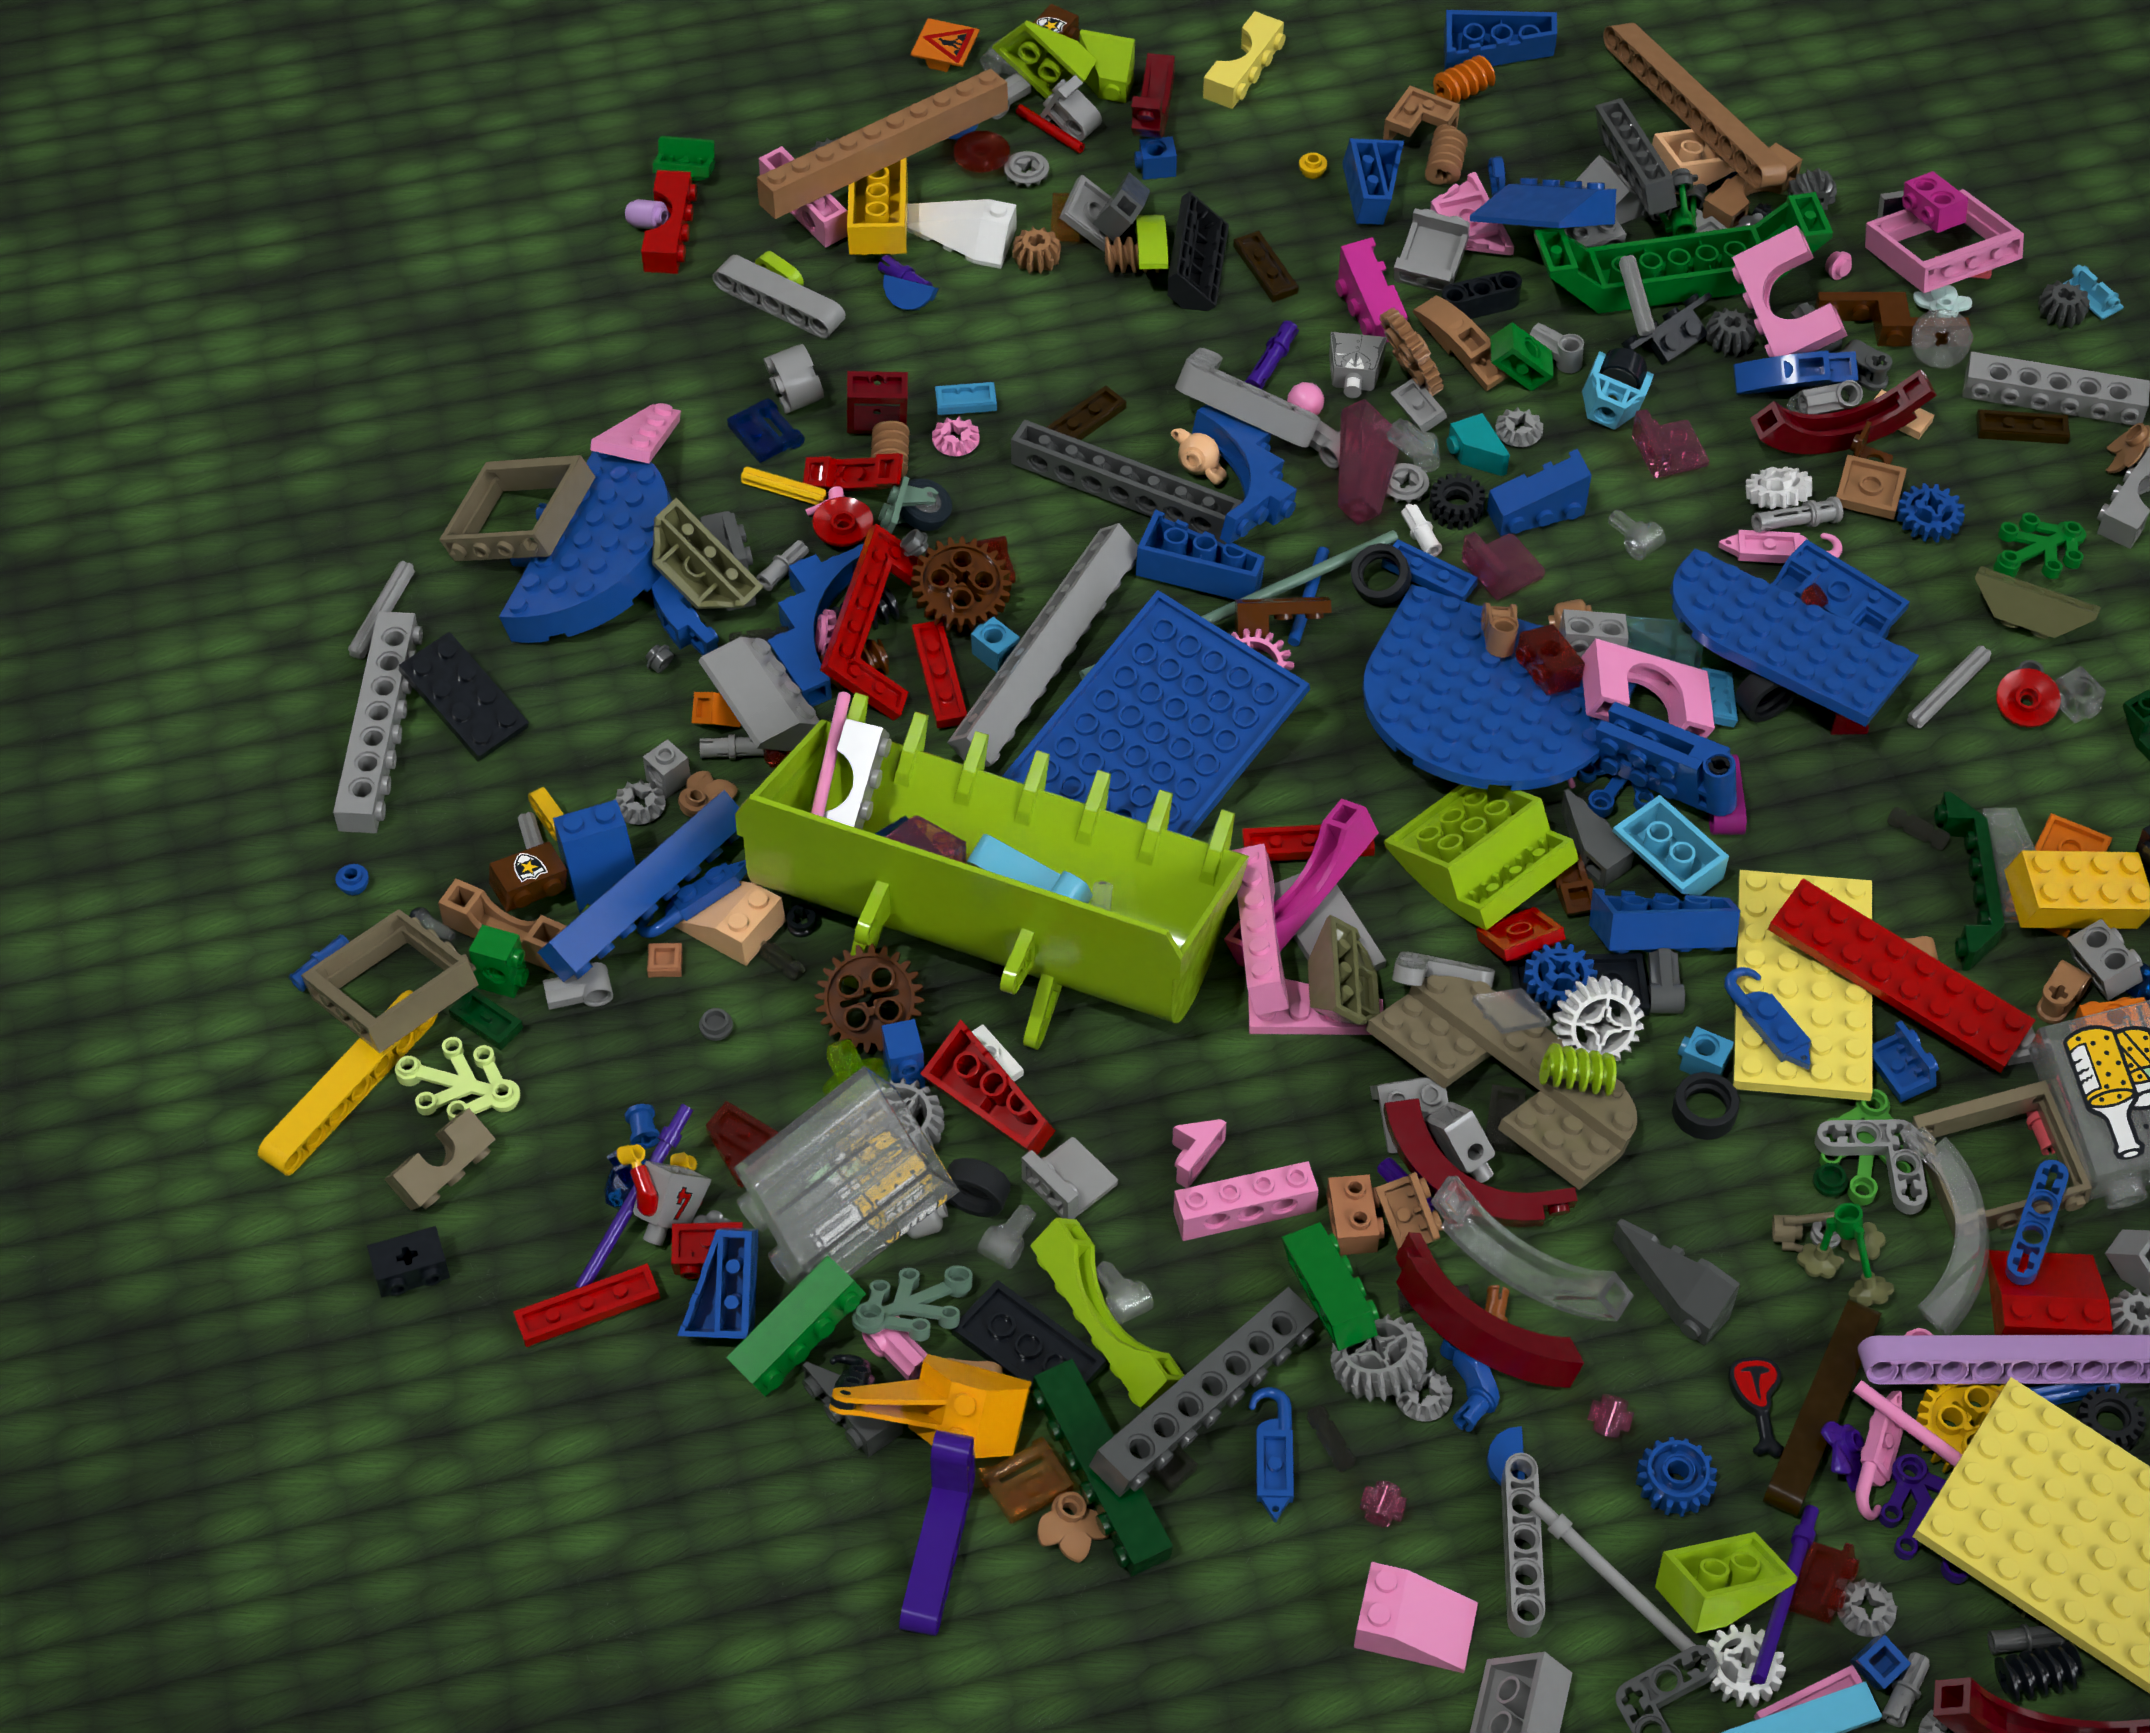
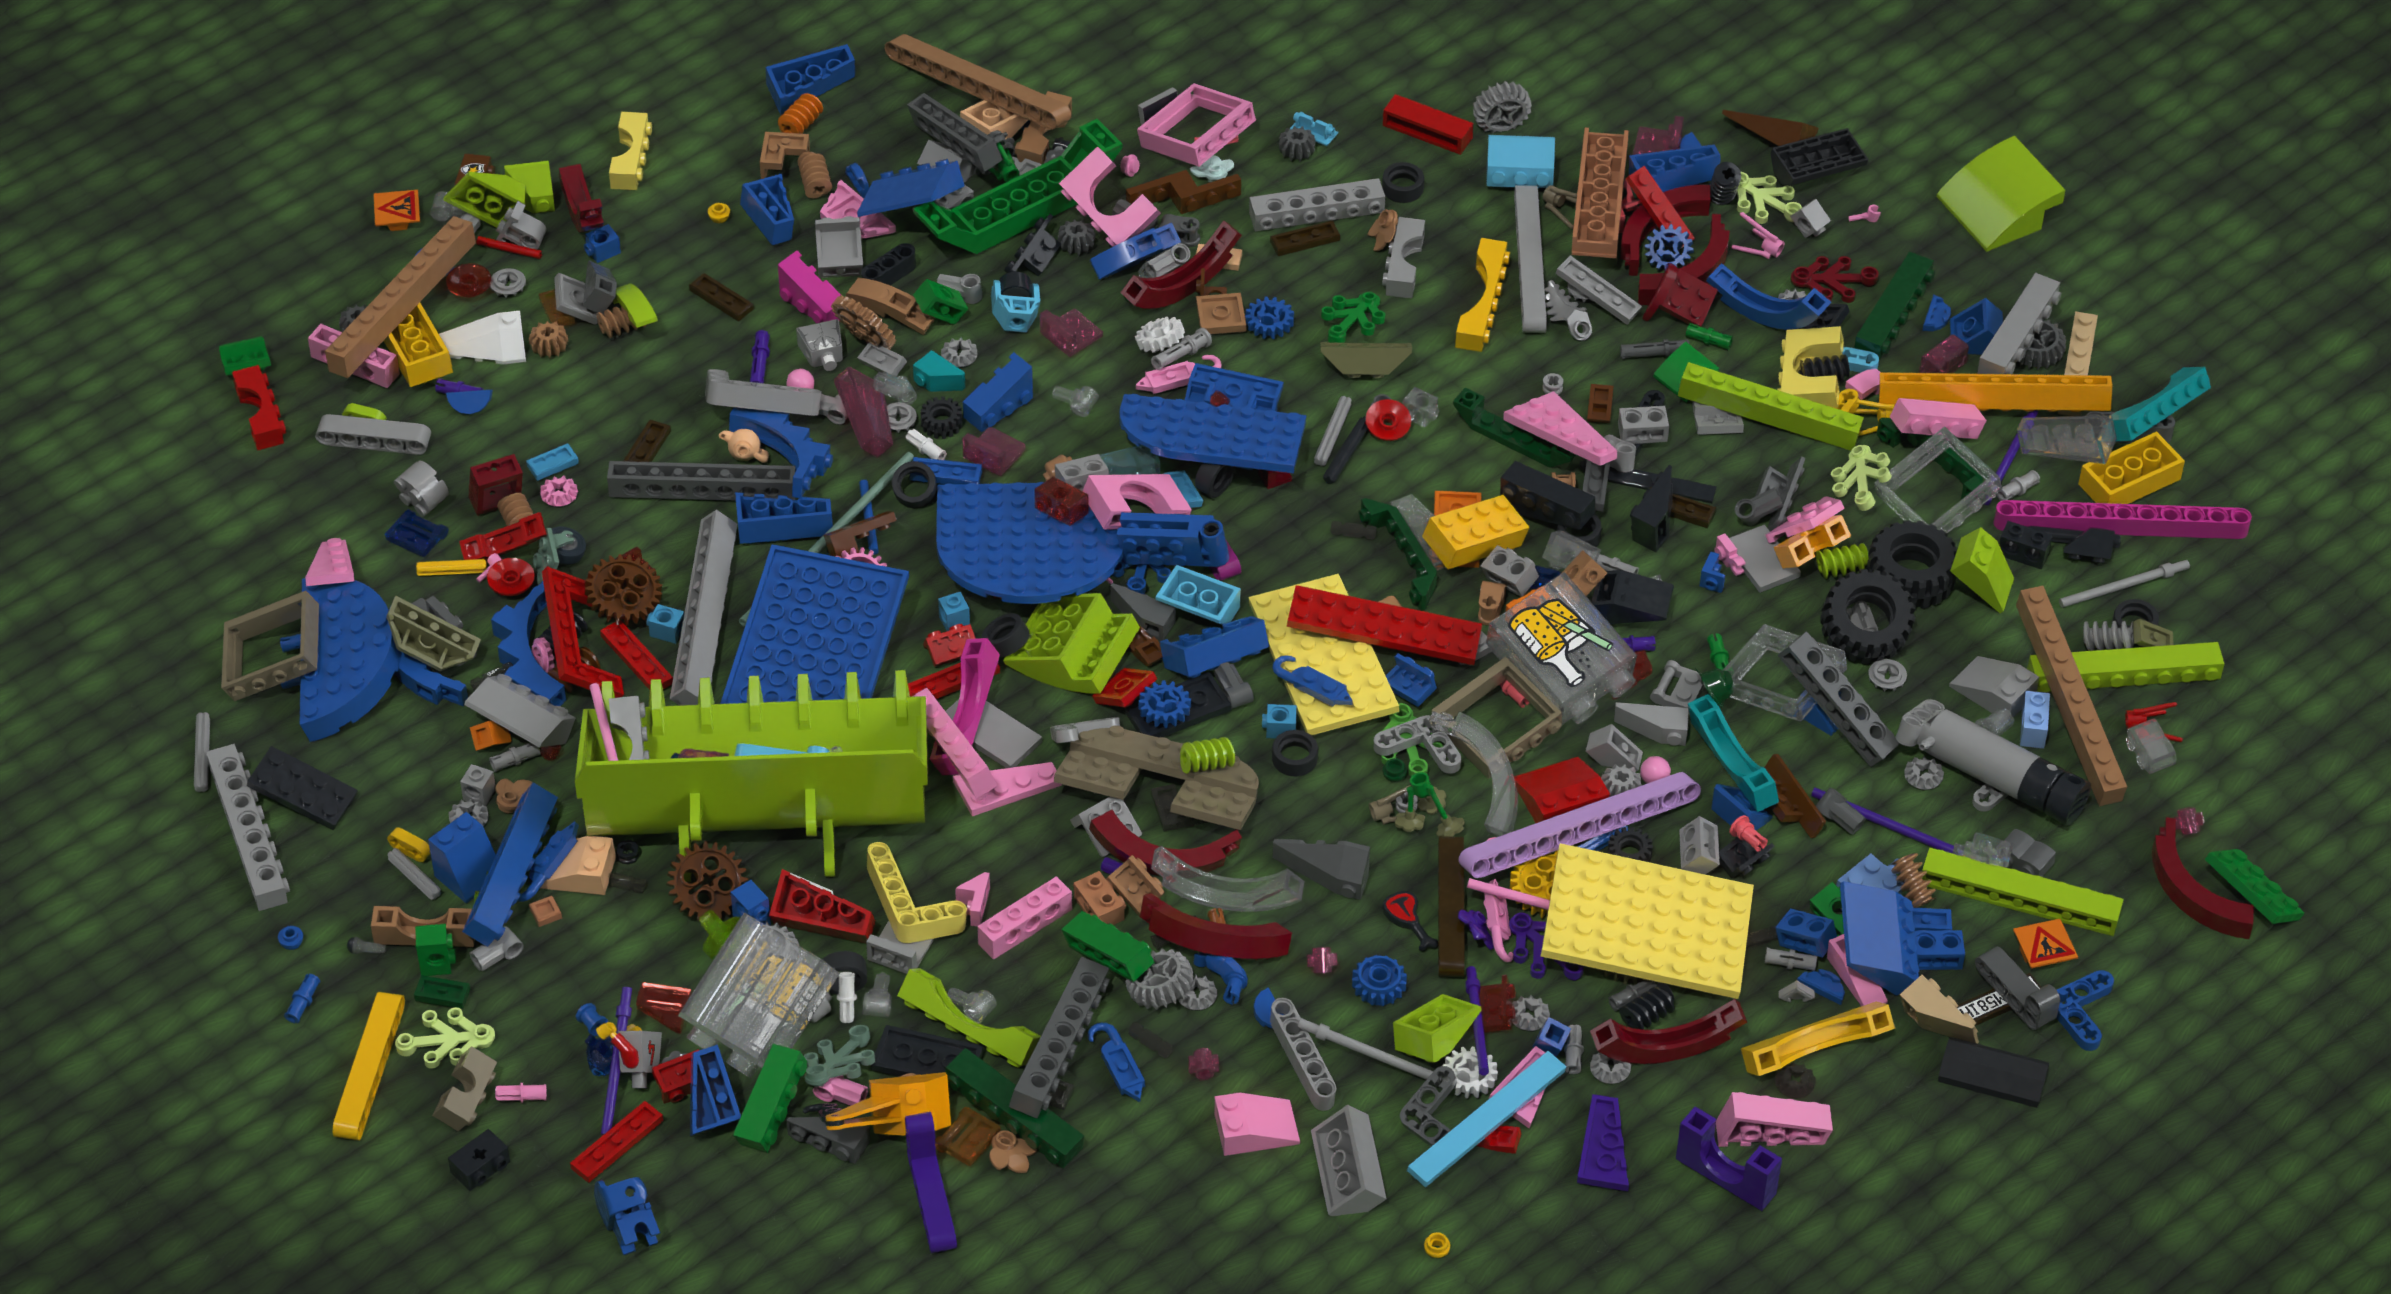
camera: 25 degrees left, 5 degrees down
dark tan window [301,909,479,1053] -> none
reddish brown brick [489,841,567,912] -> none
lavender brick [625,199,669,229] -> none
dark grey plate [645,644,674,673] -> none
dark grey plate [699,1008,733,1041] -> none
light grey axle [756,540,809,591] -> none
dark grey plate [900,529,928,557] -> none
black piece [1167,191,1229,311] -> none
olive wedge [1308,915,1380,1025] -> none
light grey torso [1424,1102,1495,1183] -> none
clear piece [1472,988,1551,1034] -> none
medium nougat piece [1481,602,1519,658] -> none
white gear [1552,976,1644,1061] -> none
light grey axle [1619,255,1655,337] -> none
dark grey gear [1787,167,1837,210] -> none
dark pink brick [1902,171,1968,233] -> none
clear plate [1911,309,1973,369] -> none
blue beam [2005,1160,2069,1285] -> none
none -> bright pink axle [495,1083,546,1103]
none -> blue piece [594,1177,660,1256]
none -> white axle [837,972,857,1023]
none -> light yellow beam [867,842,967,943]
none -> red bracket [923,624,976,667]
none -> dark azure brick [938,592,970,631]
none -> black tyre [982,613,1030,657]
none -> black axle [1323,416,1368,484]

